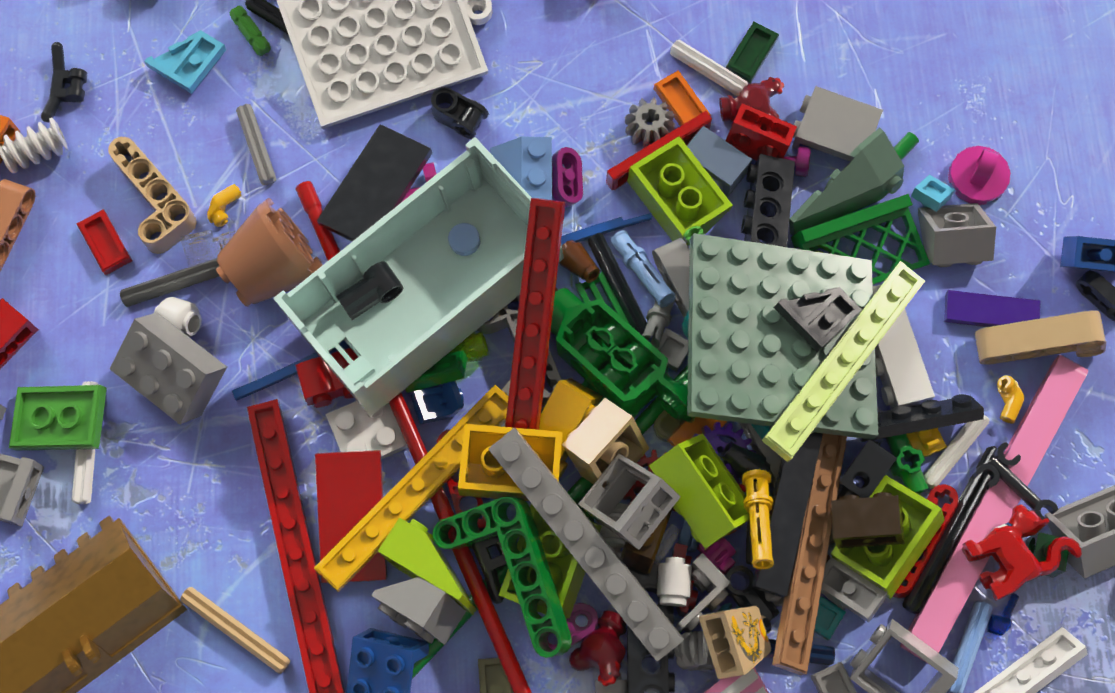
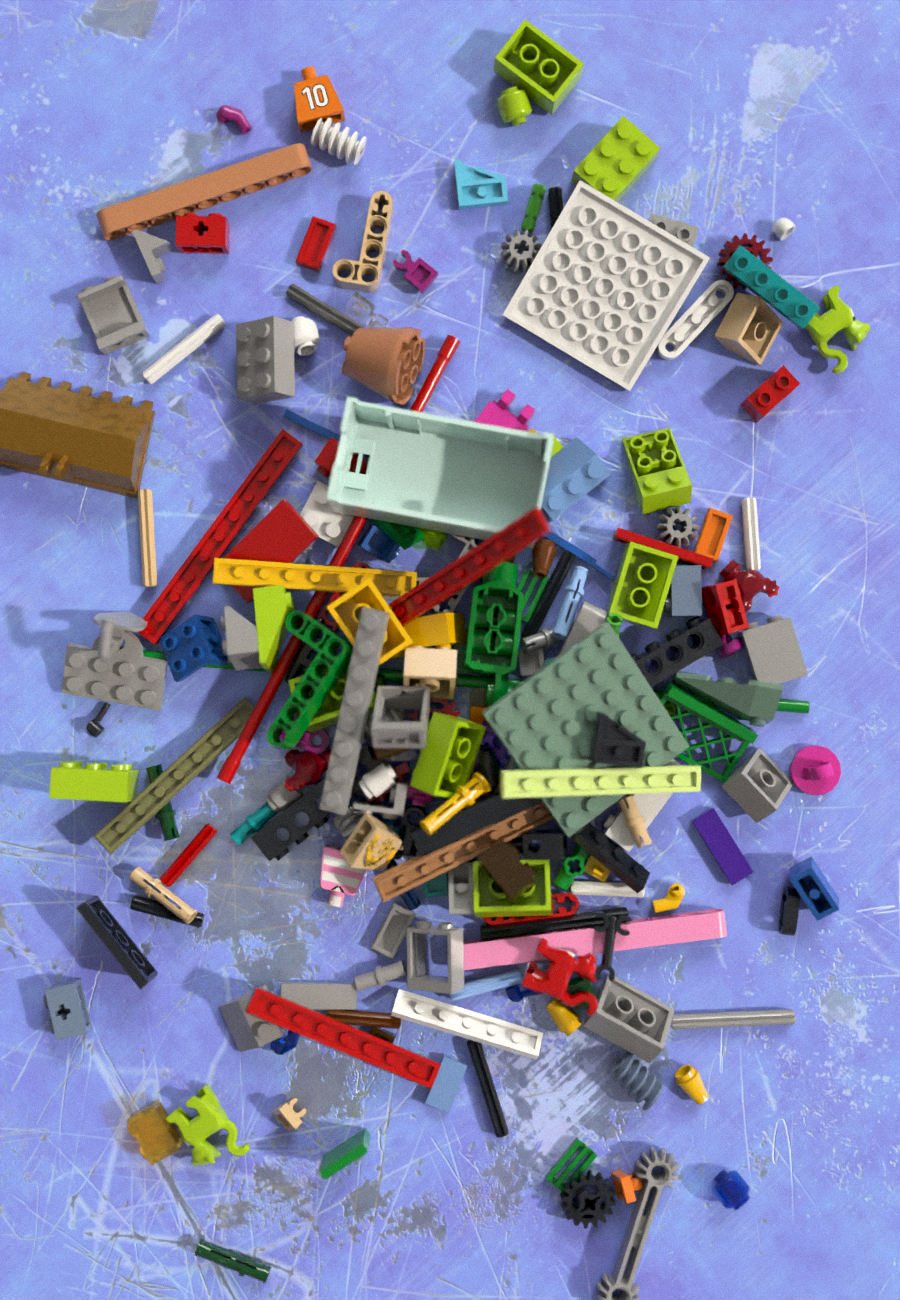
camera: 45 degrees right, 15 degrees up
bright green tile [9,385,107,450] -> none
black piece [41,42,88,122] -> none
yellow arm [207,184,242,227] -> none
light grey axle [236,104,276,185] -> none
black tile [317,124,432,242] -> none
black piece [336,261,404,320] -> none
black piece [431,87,489,139] -> none
light blue tile [448,223,480,256] -> none
magenta plate [552,147,583,207] -> none
dark green tile [726,21,779,84] -> none
medium azure plate [911,174,955,212] -> none
tan beam [975,311,1106,364] -> none
none -> magenta plate [393,250,438,294]
none -> light grey gear [500,229,542,273]
none -> yellow cone [545,998,582,1037]
none -> tan pin [618,795,652,849]
none -> lime slope [622,427,692,514]

